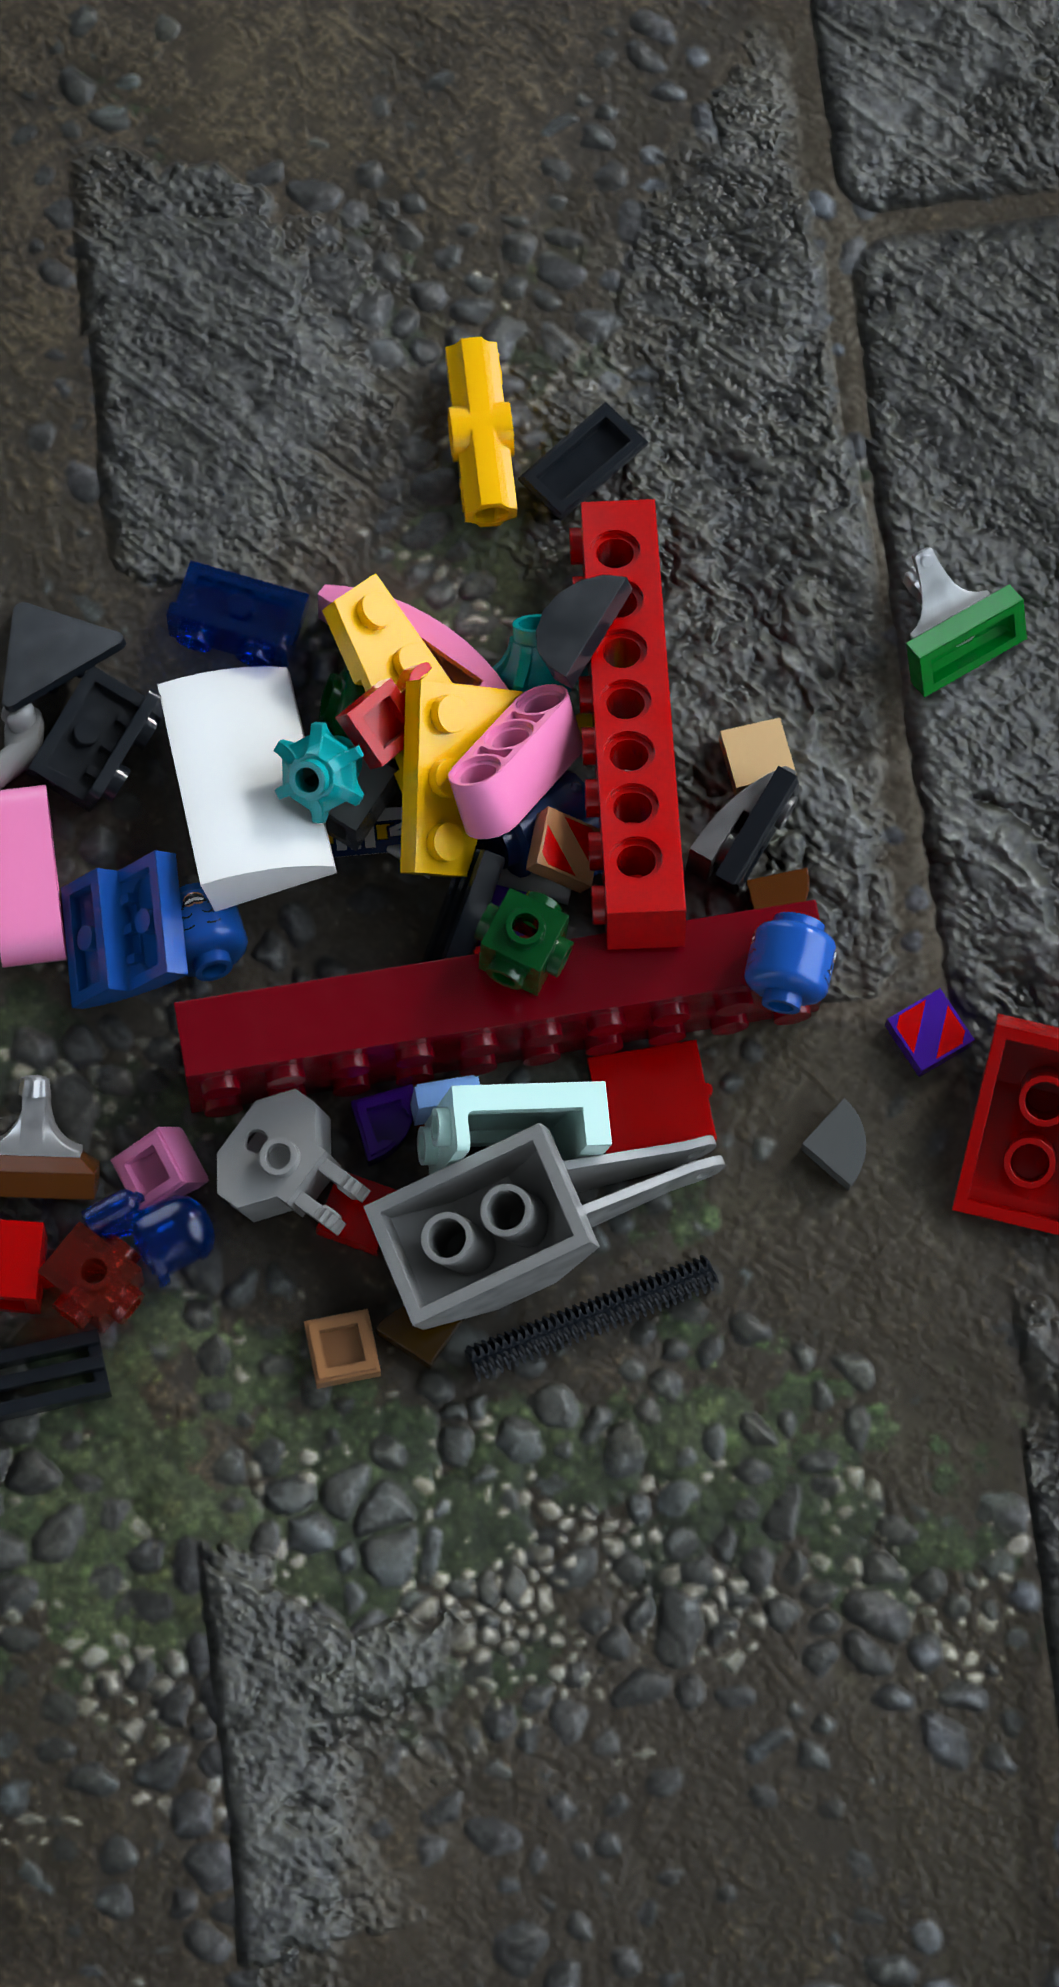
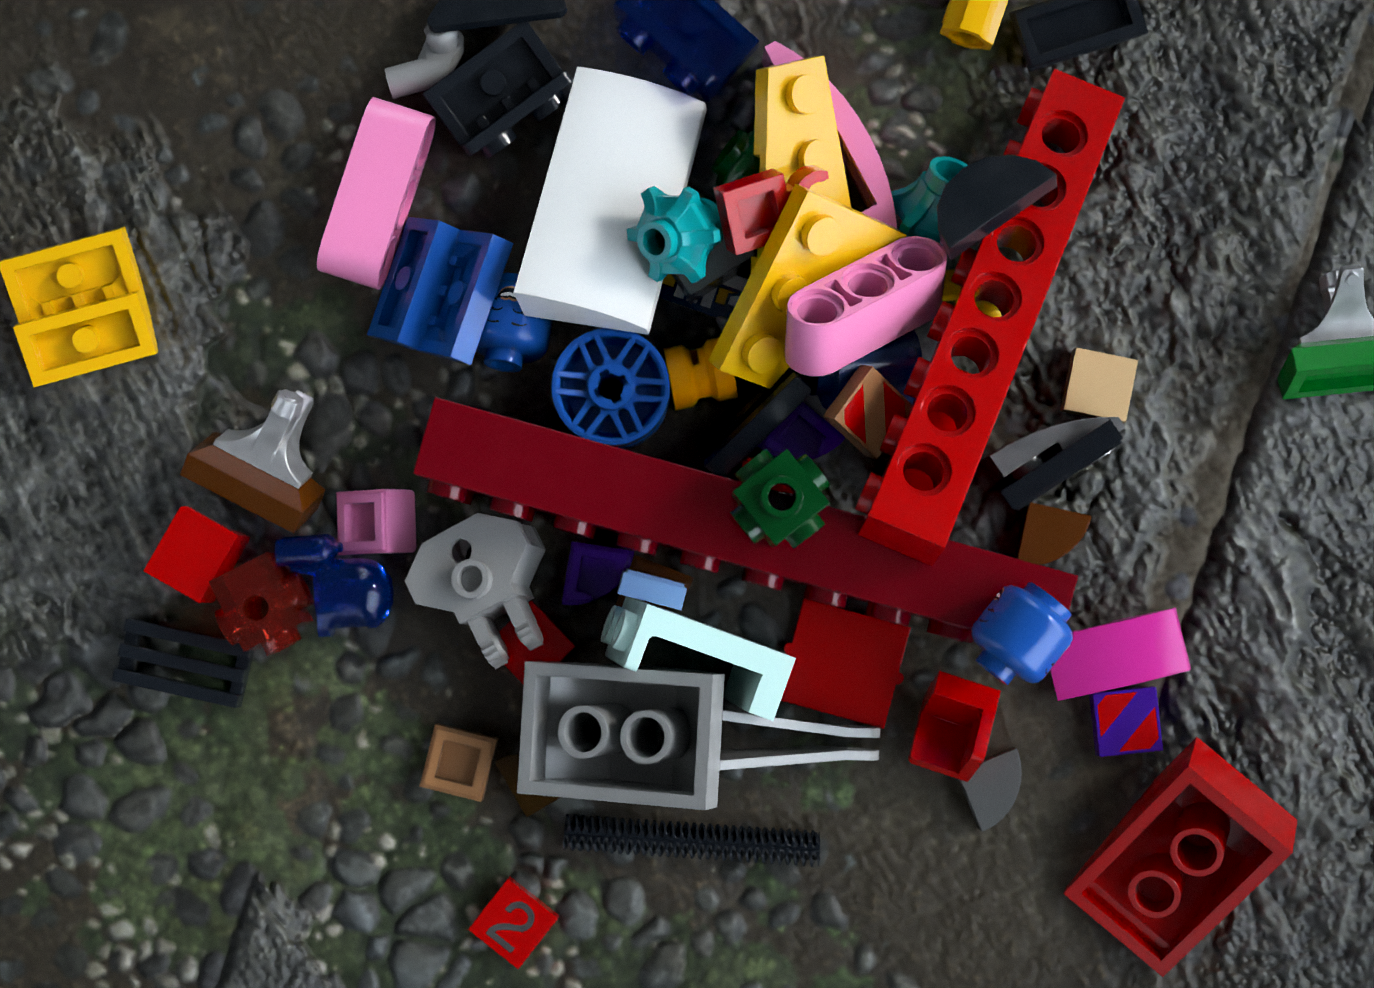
camera: 30 degrees right, 15 degrees up
none -> red tile [468,876,559,969]
none -> blue wheel [551,328,670,450]
none -> light orange wheel [663,337,738,411]
none -> red panel [908,671,1001,782]
none -> dark pink slope [1050,607,1191,701]

